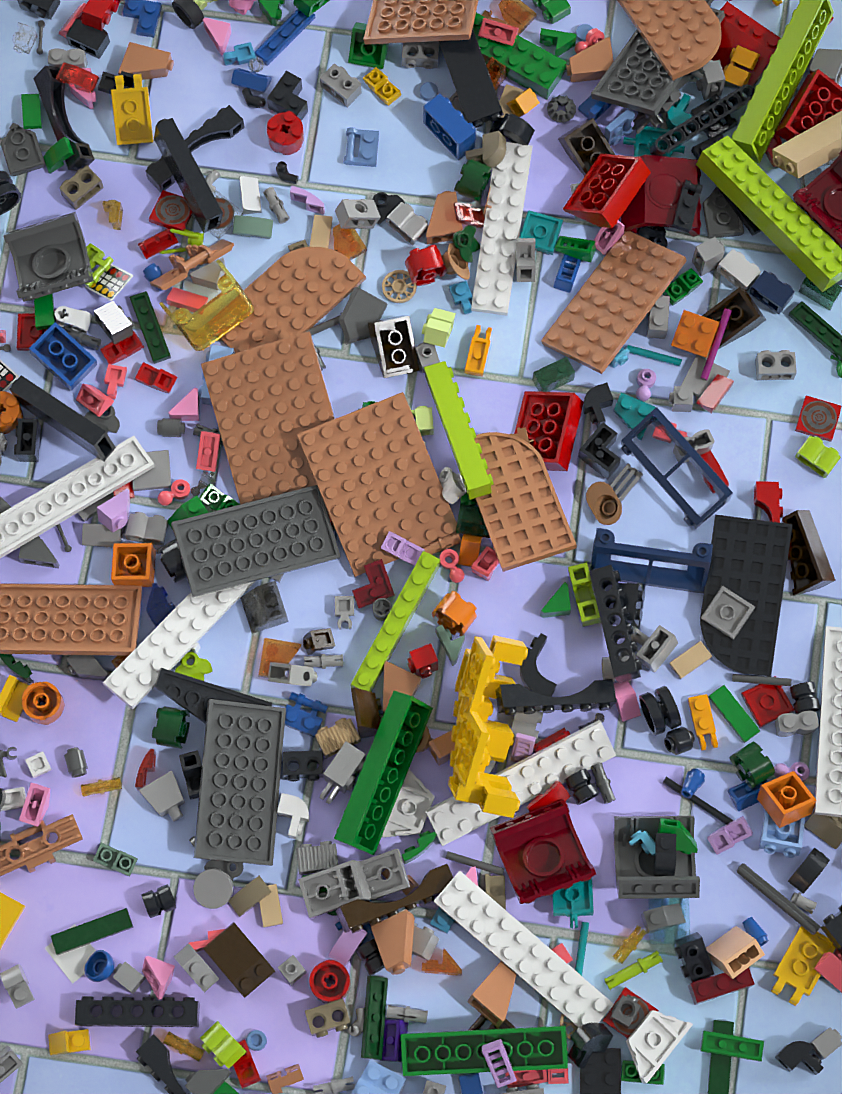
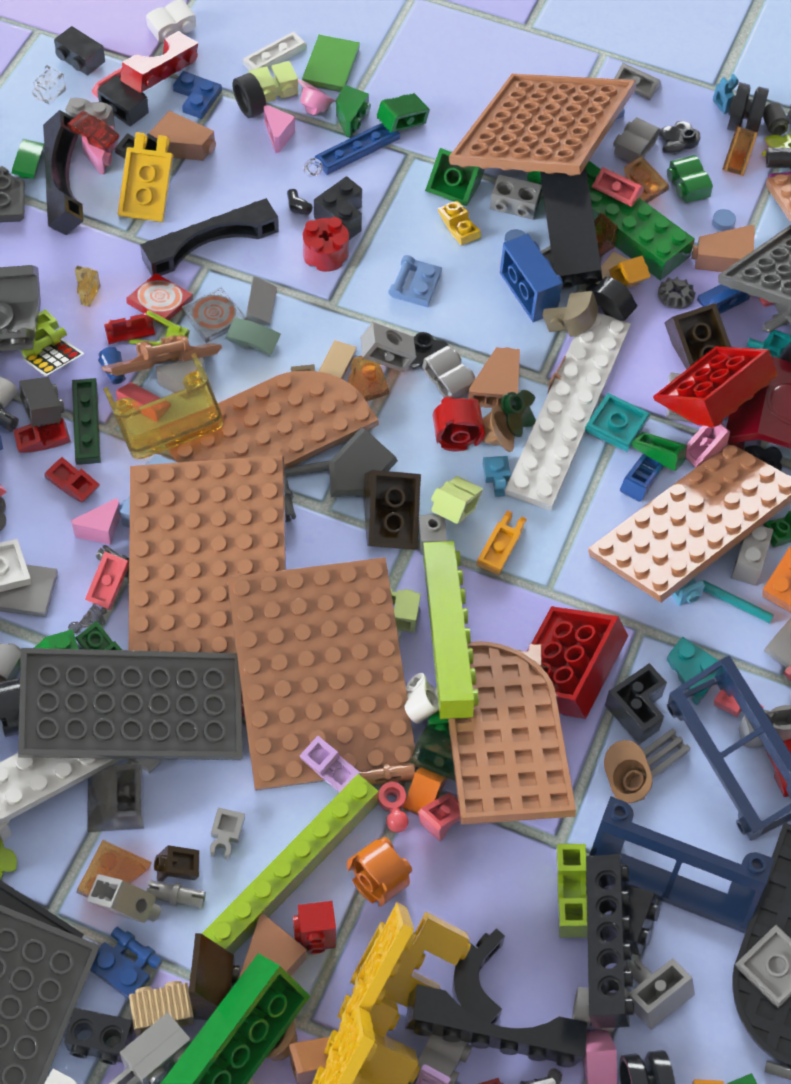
camera: 10 degrees right, 15 degrees down
dark grey hinge [36,20,45,55] -> none
green slope [43,137,74,174] -> none
dark tan brick [59,165,104,210] -> none
coral plate [104,364,127,400] -> none
black brick [154,118,223,233] -> none
dark grey brick [157,418,185,437] -> none
coral plate [158,479,190,506] -> none
light grey arm [205,169,221,193] -> none
dark azure plate [223,42,256,65] -> none
blue slope [231,68,272,92] -> none
light grey pin [263,187,290,224] -> none
black arm [276,161,299,184] -> none
lavender slope [290,186,325,215] -> none
light grey brick [320,63,362,108] -> none
dark red plate [352,559,395,608] -> none
dark grey wheel [372,598,392,621] -> none
tan wheel [382,270,417,303] -> none
sand green slope [435,625,465,666] -> none
clear red slope [453,202,484,228] -> none
dark green brick [454,159,492,202] -> none
light grey brick [516,238,536,282] -> none
clear green brick [532,356,575,392] -> none
green slope [539,28,577,57] -> none
green slope [540,582,571,618] -> none
coral plate [574,28,605,54] -> none
black brick [583,382,614,428] -> none
medium blue plate [604,109,635,146] -> none
lavender plate [636,369,656,401] -> none
light grey brick [669,386,693,412] -> none
tan tile [669,641,712,679] -> none

